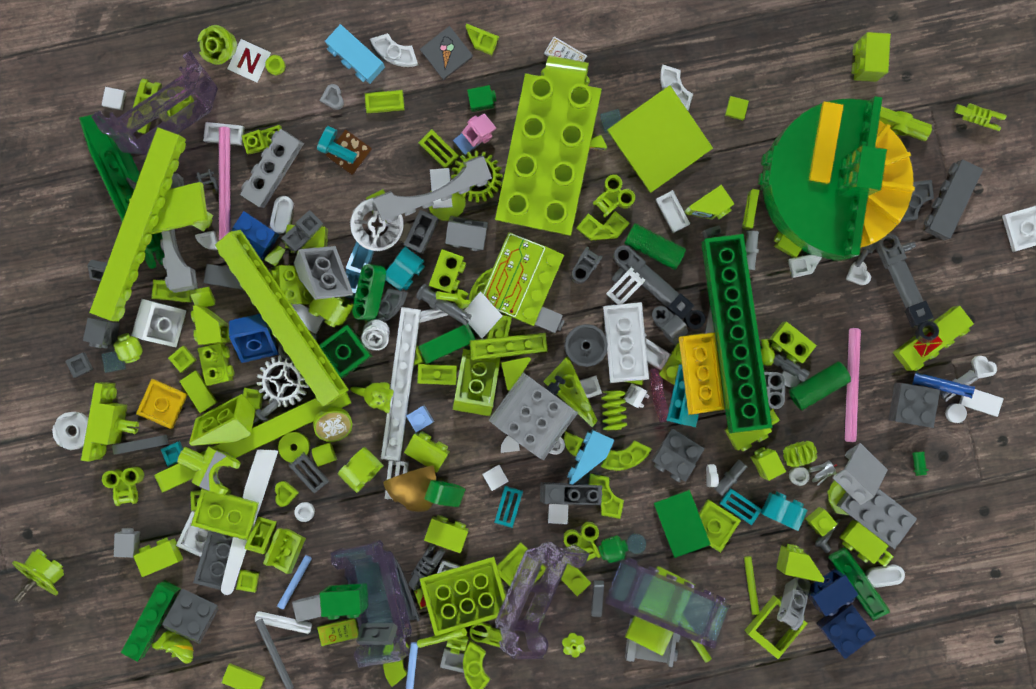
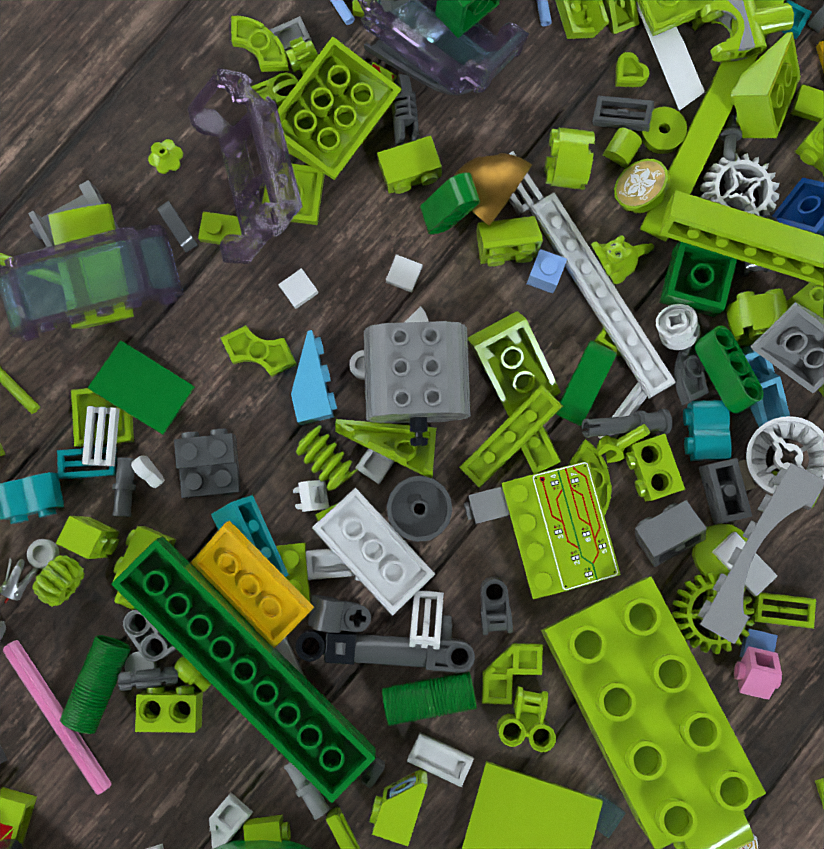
camera: 150 degrees right, 5 degrees down
lime tile [243,388,264,410] -> none
white tile [291,304,325,334] -> none
white tile [295,502,315,522] -> none
lime bar [417,628,467,648] -> none
lime plate [418,364,457,385] -> none
white tile [437,559,460,573] -> none
white sticker [463,291,502,338] -> none
green brick [467,85,497,112] -> none
teal tile [494,485,523,528] -> none
lime slope [502,357,531,391] -> none
dark grey slope [540,482,602,505] -> none
lime piece [563,522,601,565] -> none
lime tile [564,432,583,457] -> none
lime slope [590,135,607,150] -> none
green head [599,536,629,563] -> none
lime tile [600,440,652,471] -> none
clear light blue tile [627,534,646,554] -> none
clear pink tile [650,368,668,423] -> none
none -> white tile [82,406,120,466]

